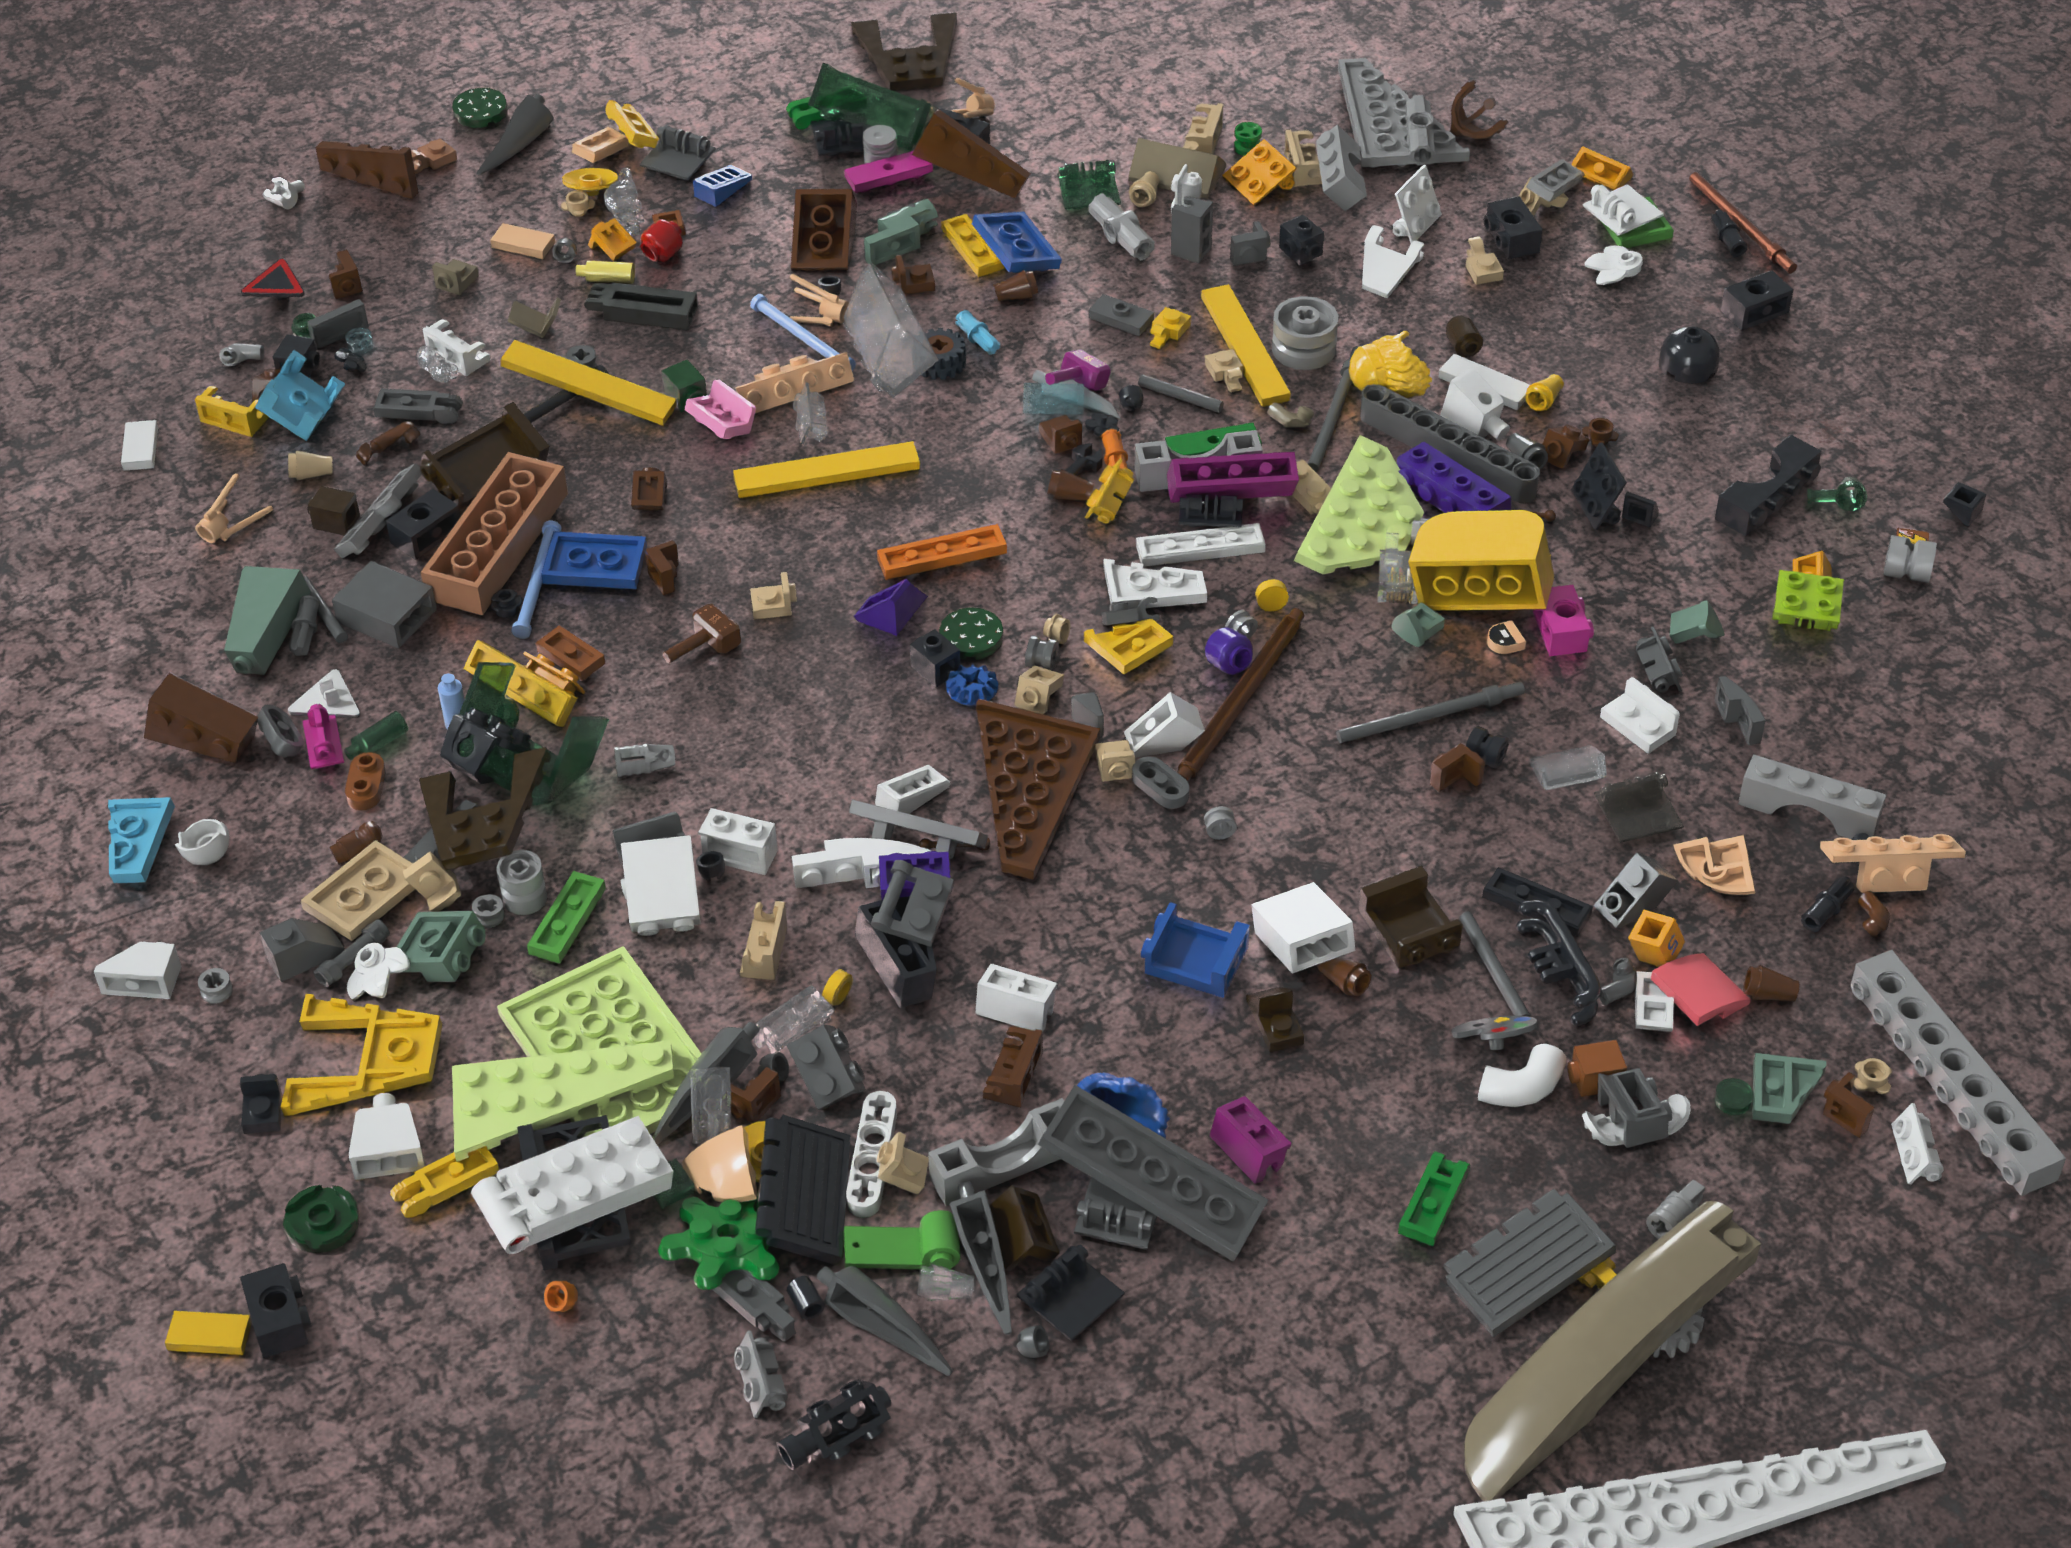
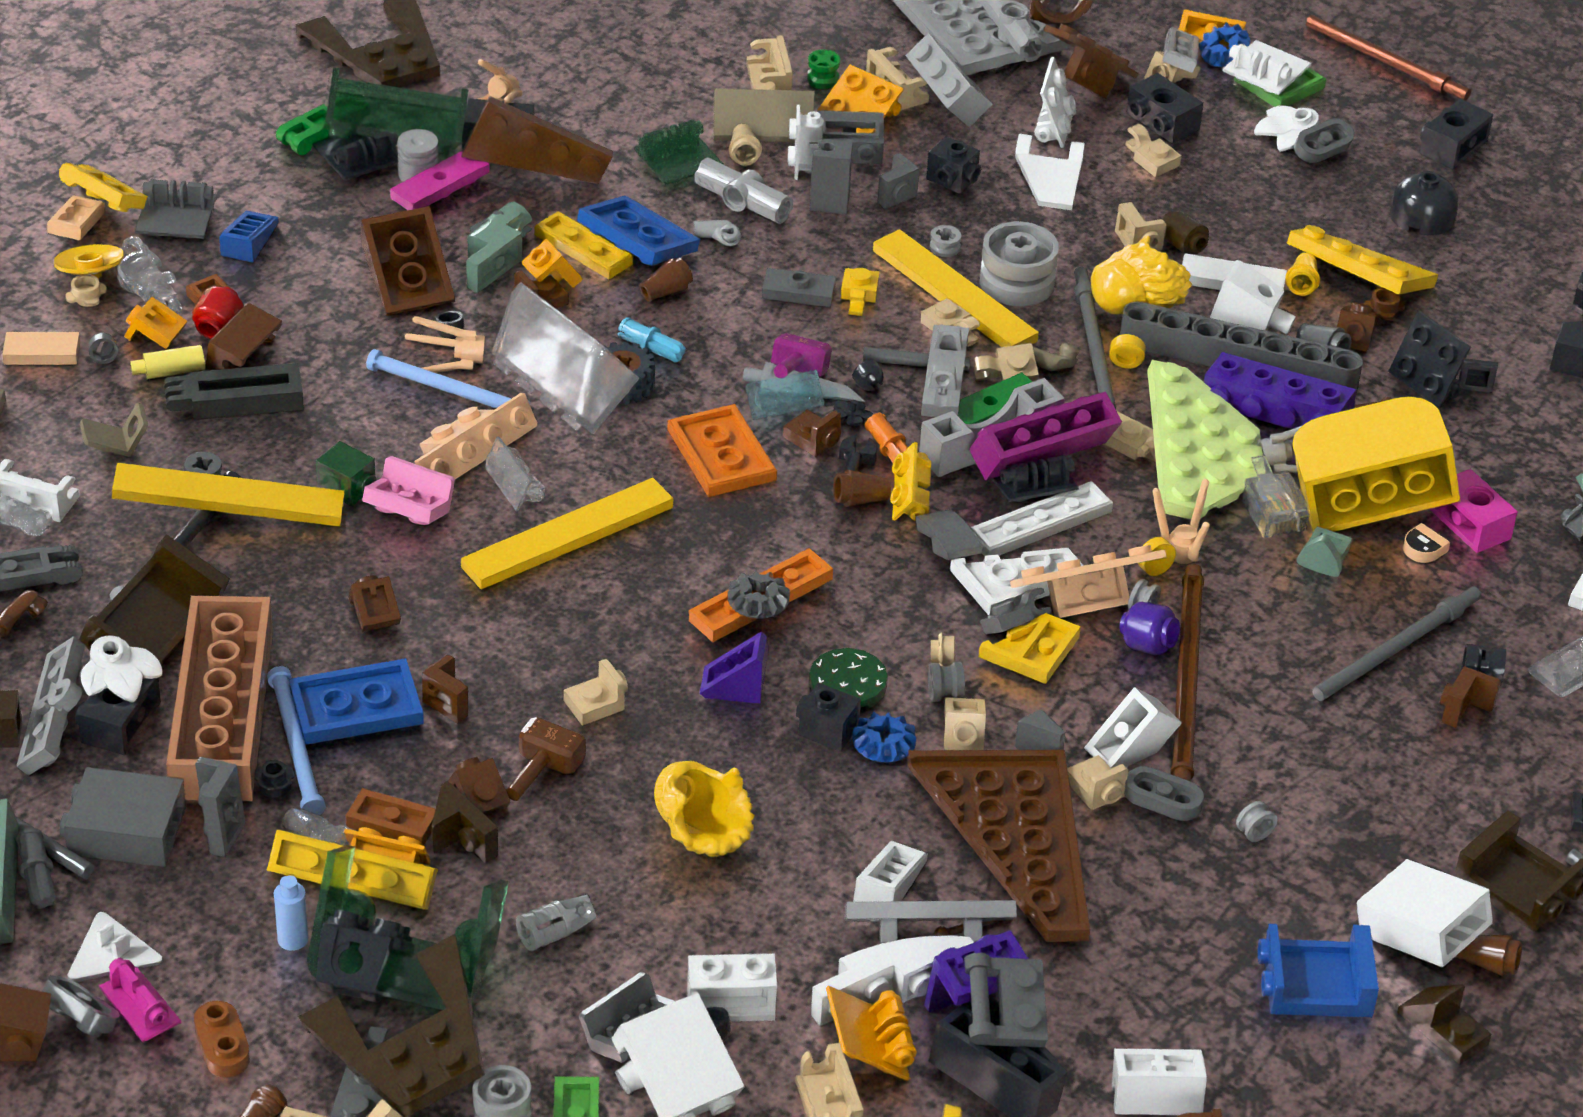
camera: 25 degrees left, 5 degrees down
clear green cylinder [344,711,408,760] -> none
black axle [1711,209,1748,257] -> none
none -> white plate [81,636,163,703]
none -> dark grey bracket [195,757,245,857]
none -> reddish brown hinge [205,302,282,370]
none -> clear arm [282,807,349,846]
none -> dark brown slope [432,780,498,863]
none -> reddish brown bracket [448,757,511,815]
none -> light orange bracket [522,239,583,288]
none -> yellow hair [654,761,755,857]
none -> orange tile [667,404,777,497]
none -> light grey arm [693,220,741,246]
none -> dark grey gear [727,570,790,619]
none -> dark grey window [816,111,884,164]
none -> light orange hinge [826,985,917,1081]
none -> dark grey slope [916,509,983,560]
none -> light grey hinge [921,325,969,417]
none -> light grey bush [930,225,961,257]
none -> tan plate [973,343,1039,382]
none -> light nougat bracket [1010,545,1166,618]
none -> reddish brown bracket [1044,24,1139,99]
none -> yellow tile [1109,334,1146,369]
none -> tan bracket [1115,202,1166,251]
none -> light nougat plant [1153,479,1210,564]
none -> blue gear [1199,22,1250,67]
none -> yellow wing [1287,225,1439,295]
none -> dark grey plate [1294,118,1354,163]

